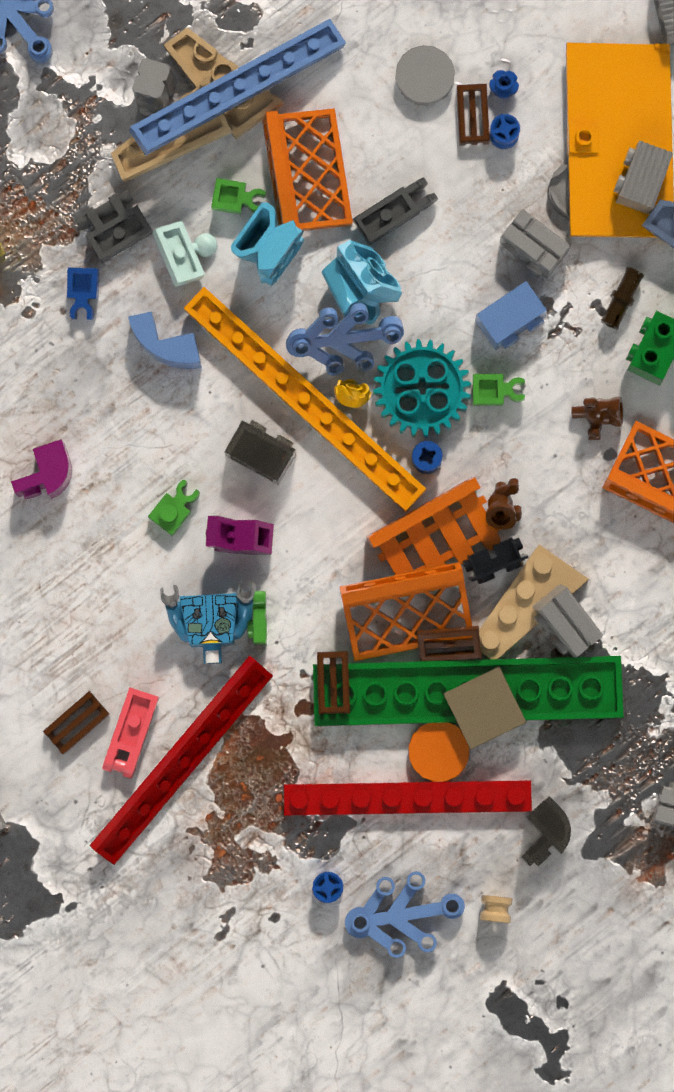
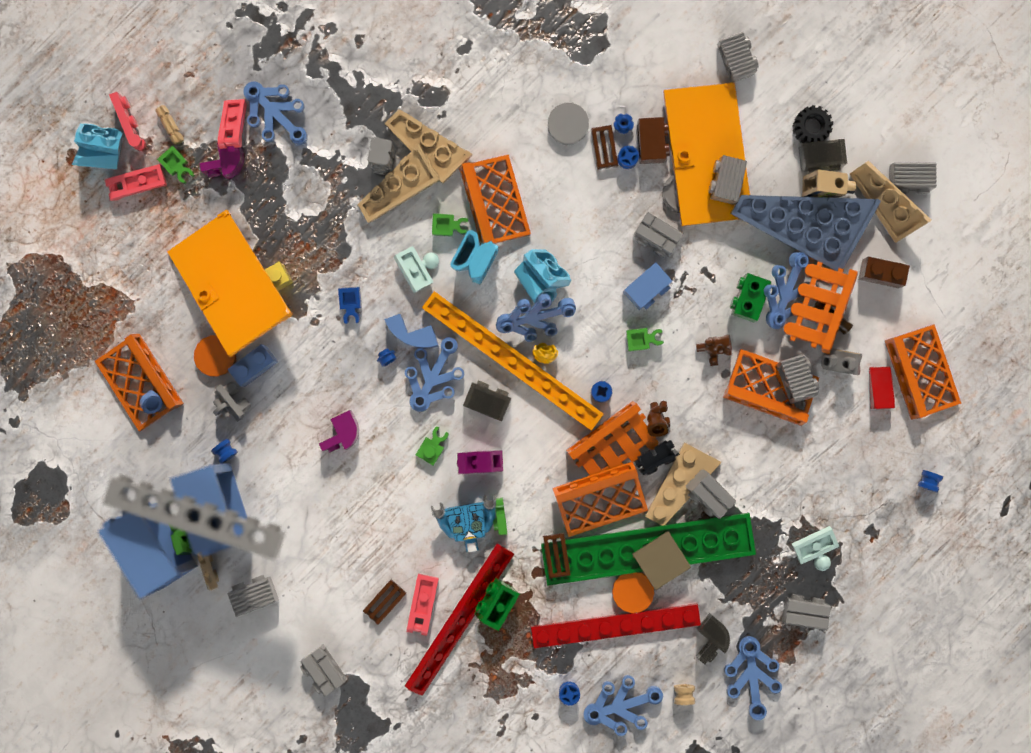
camera: 15 degrees left, 5 degrees up
dark grey plate [76,190,153,263] -> none
medium blue plate [129,19,346,156] -> none
dark grey hinge [353,177,438,246] -> none
teal gear [373,339,471,438] -> none
reddish brown tile [417,626,482,661] -> none
dark brown pin [601,267,644,330] -> none
none -> blue plate [377,349,397,367]
none -> medium blue plant [405,337,464,412]
none -> green brick [474,578,520,631]
none -> reddish brown brick [637,117,670,164]
none -> medium blue plant [724,636,782,720]

